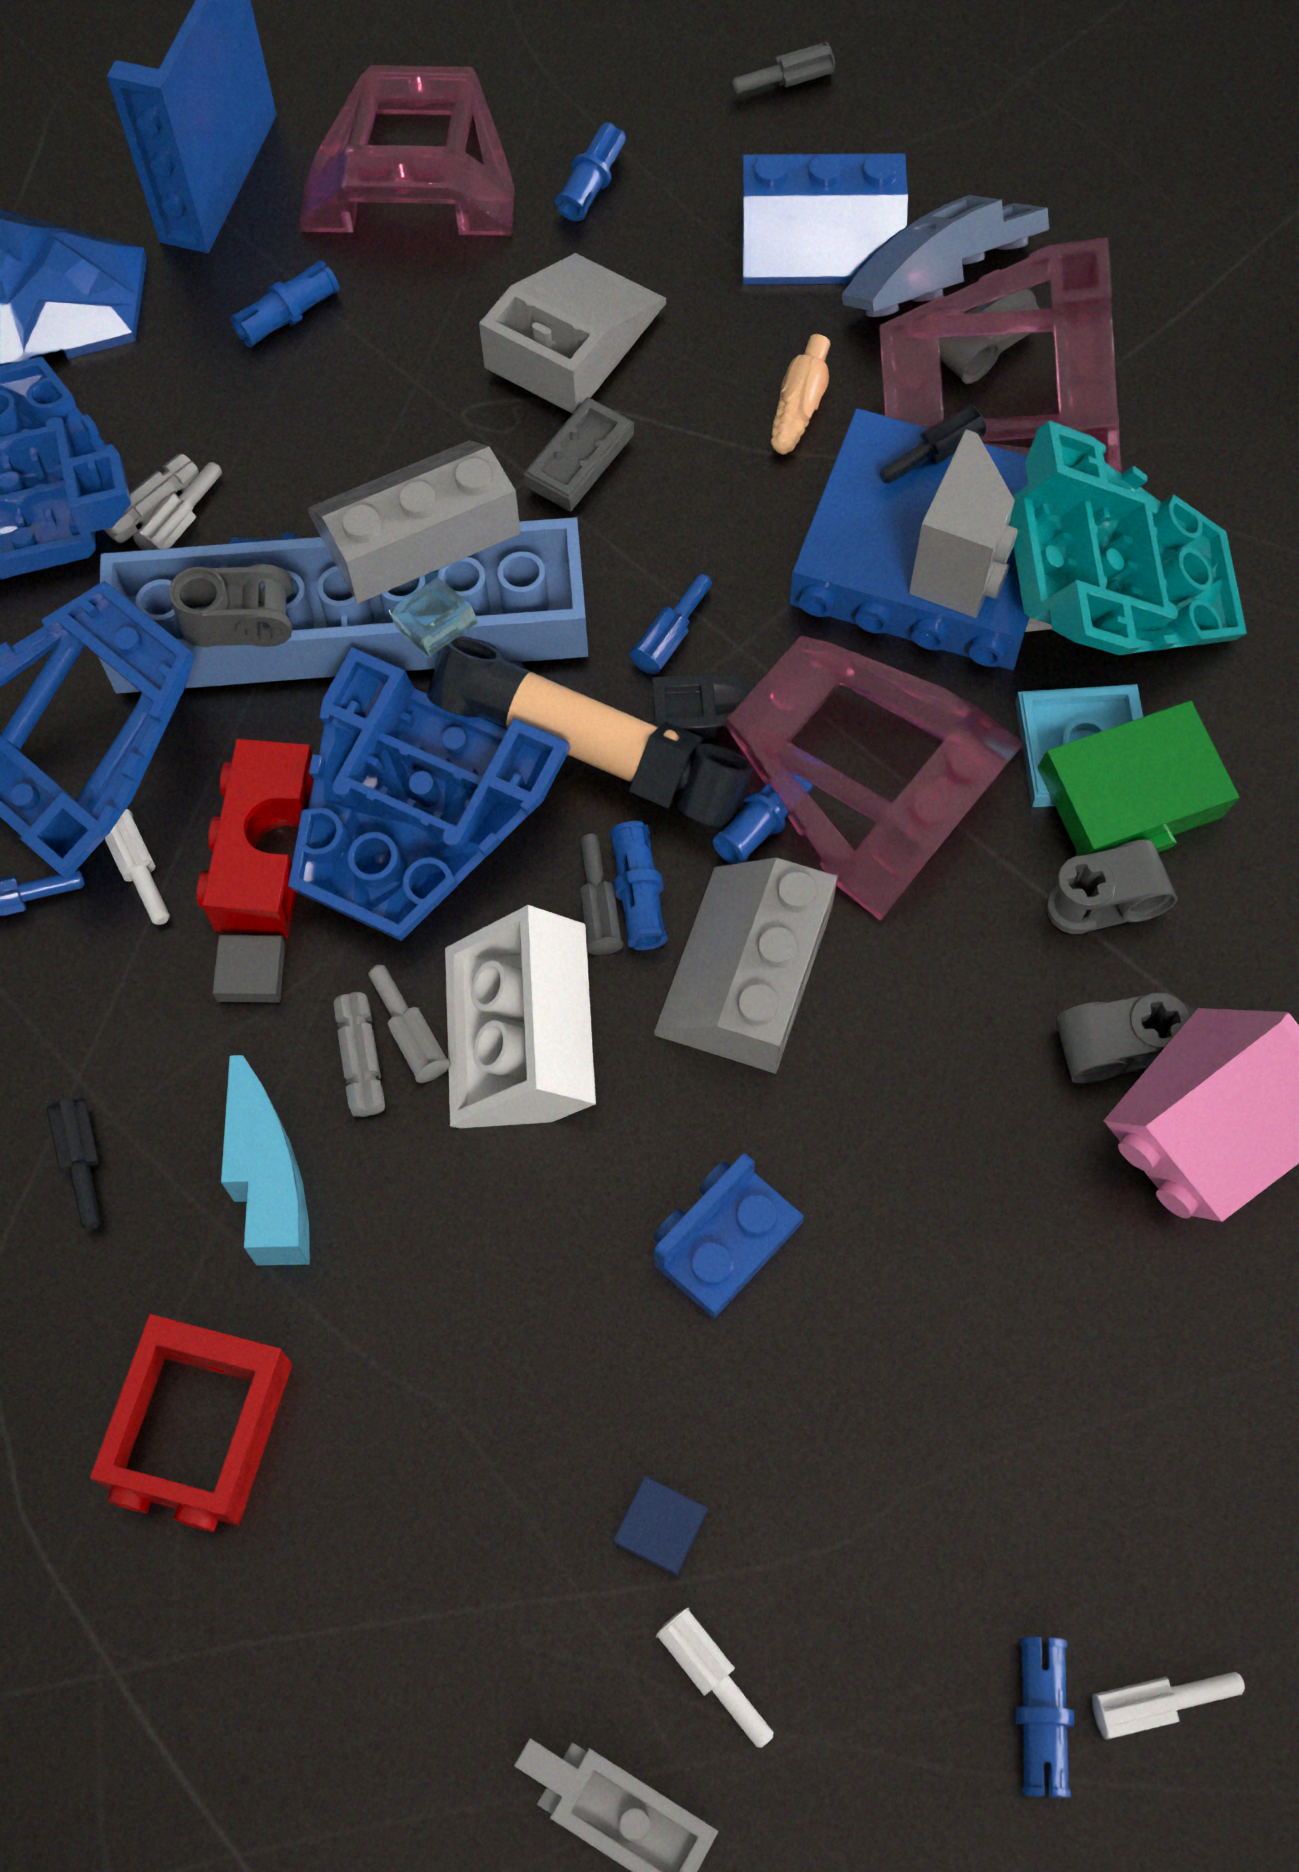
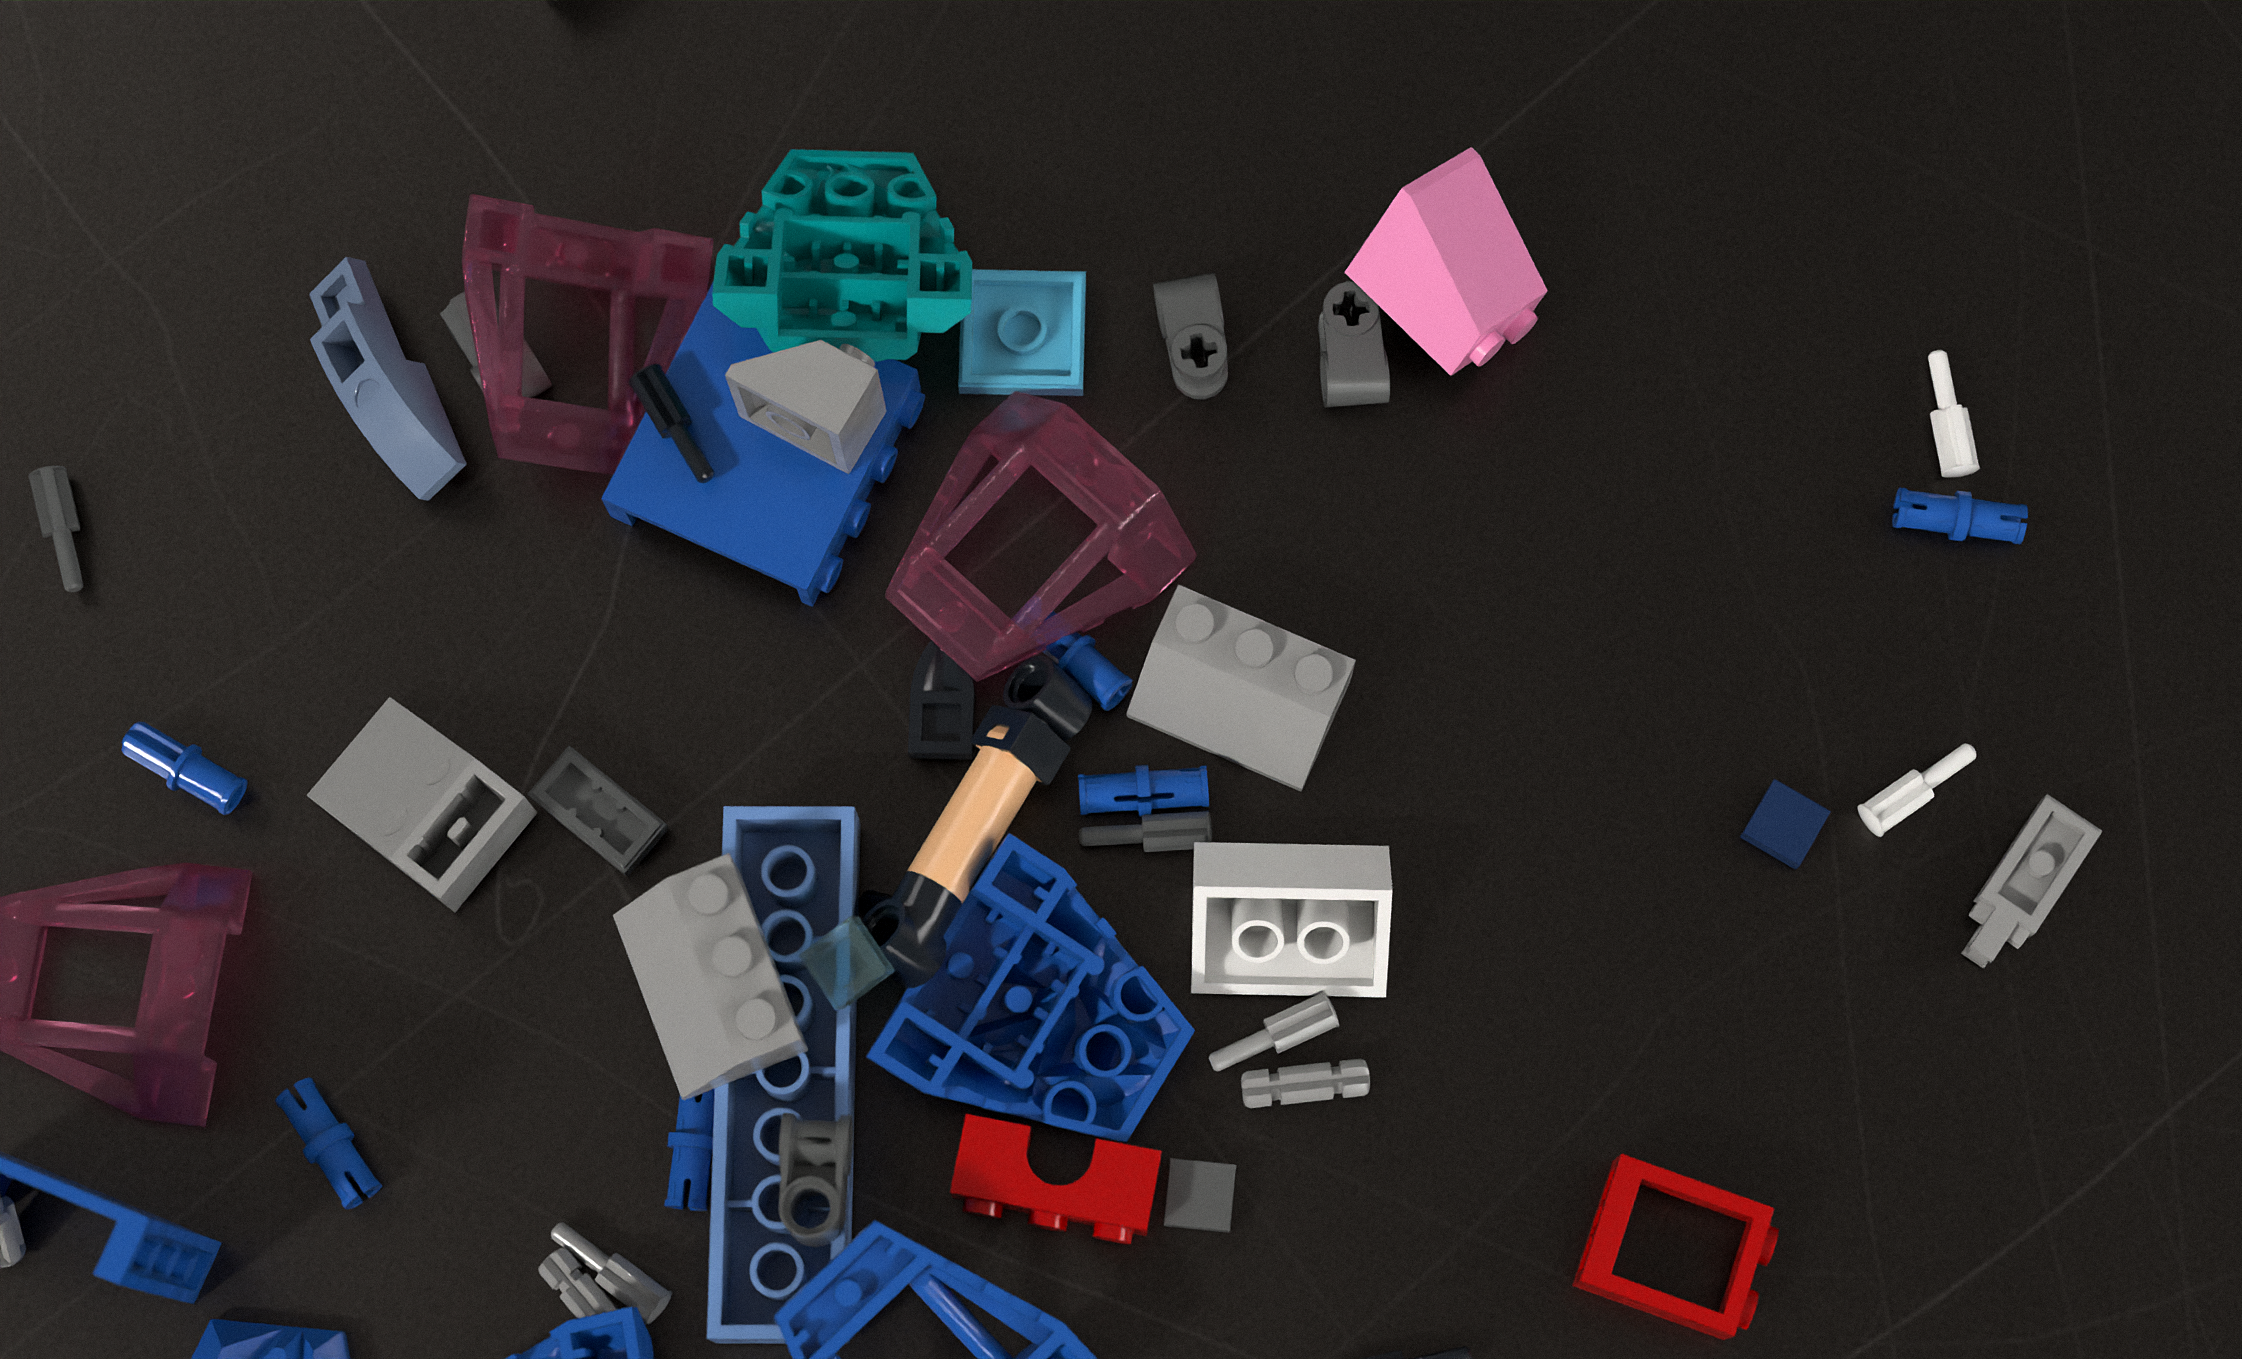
camera: 85 degrees left, 10 degrees up
white axle [105,809,170,925] -> none
medium azure slope [221,1055,310,1266] -> none
blue axle [629,574,712,675] -> none
blue bracket [653,1153,804,1319] -> none
slope [741,153,908,285] -> none
light nougat piece [771,334,831,454] -> none
green container [1037,701,1240,856] -> none

